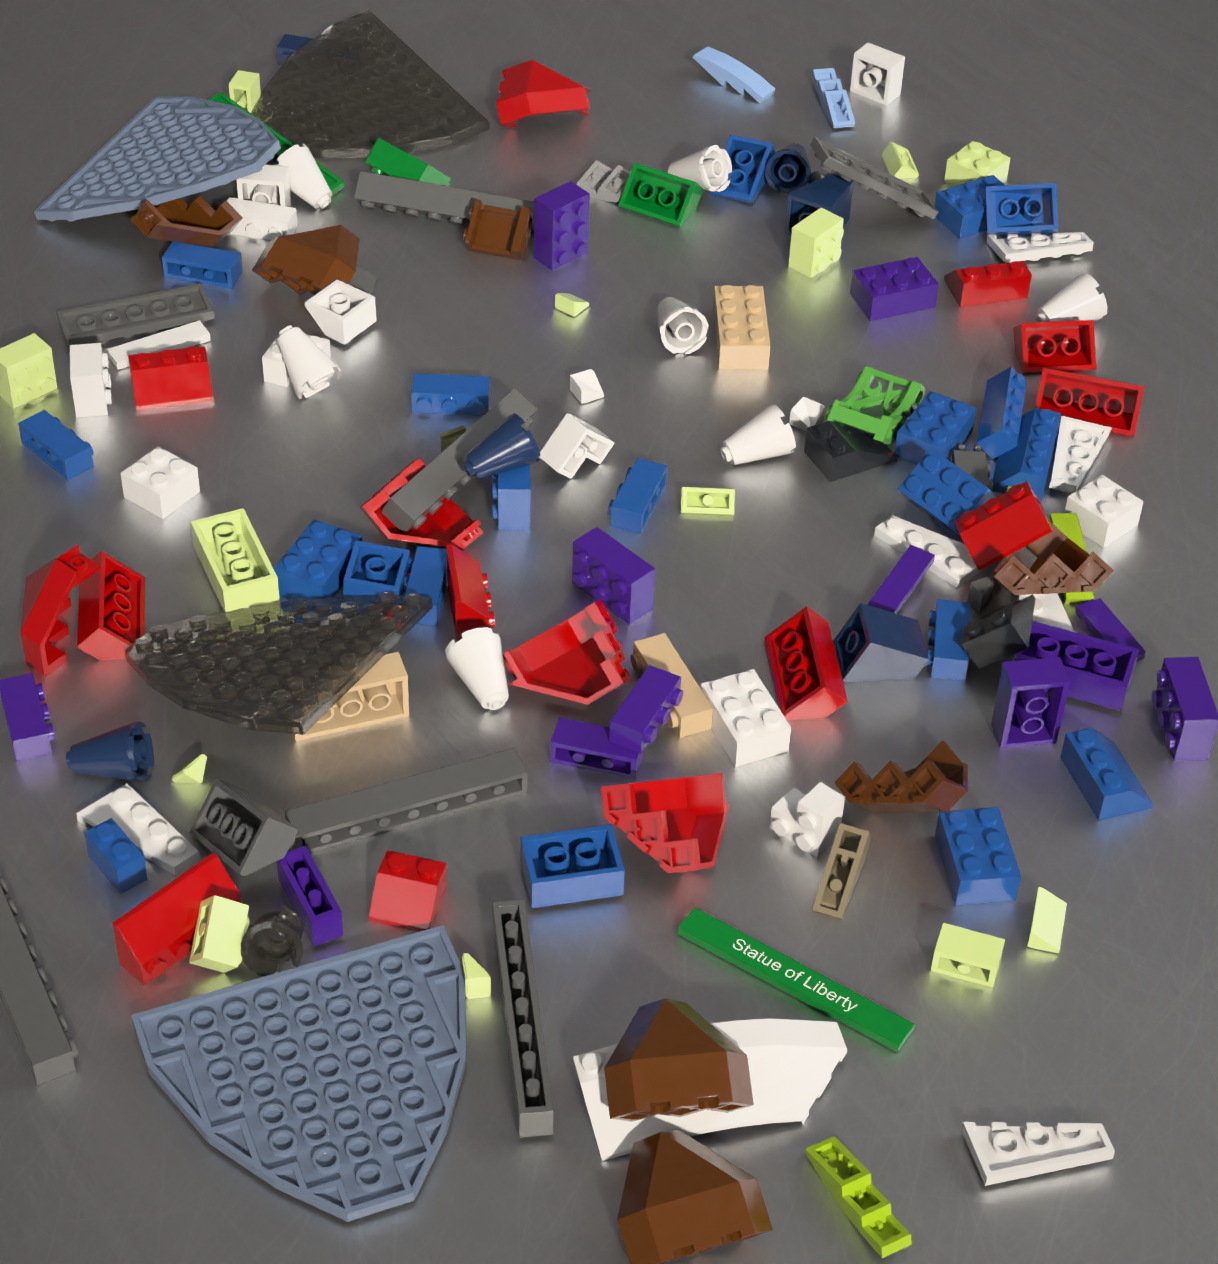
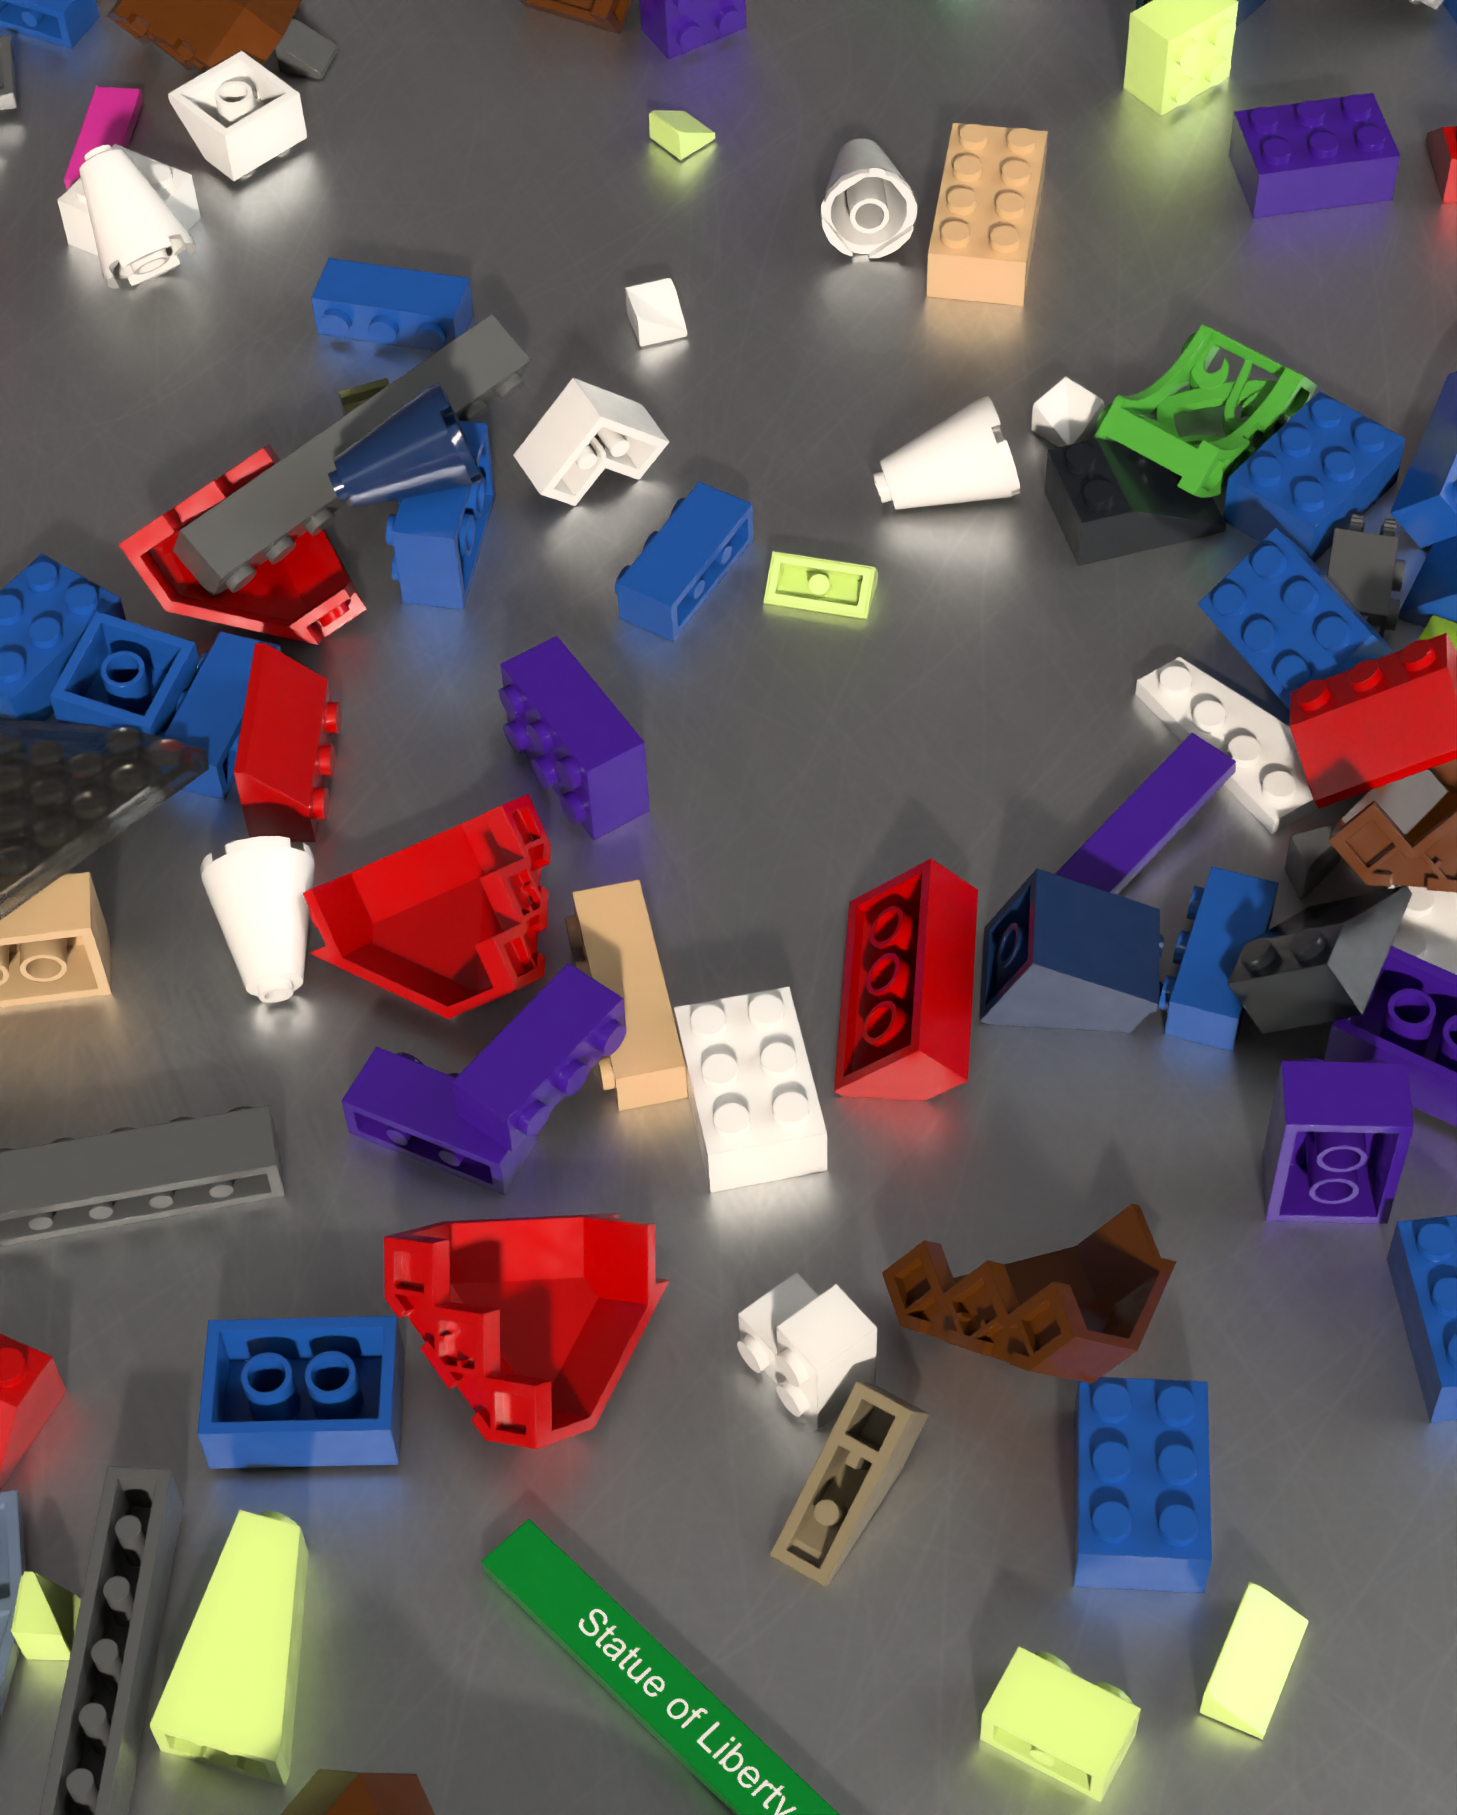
camera: 15 degrees right, 10 degrees up
none -> dark pink tile [64,87,143,190]
none -> yellowish green slope [149,1510,309,1786]

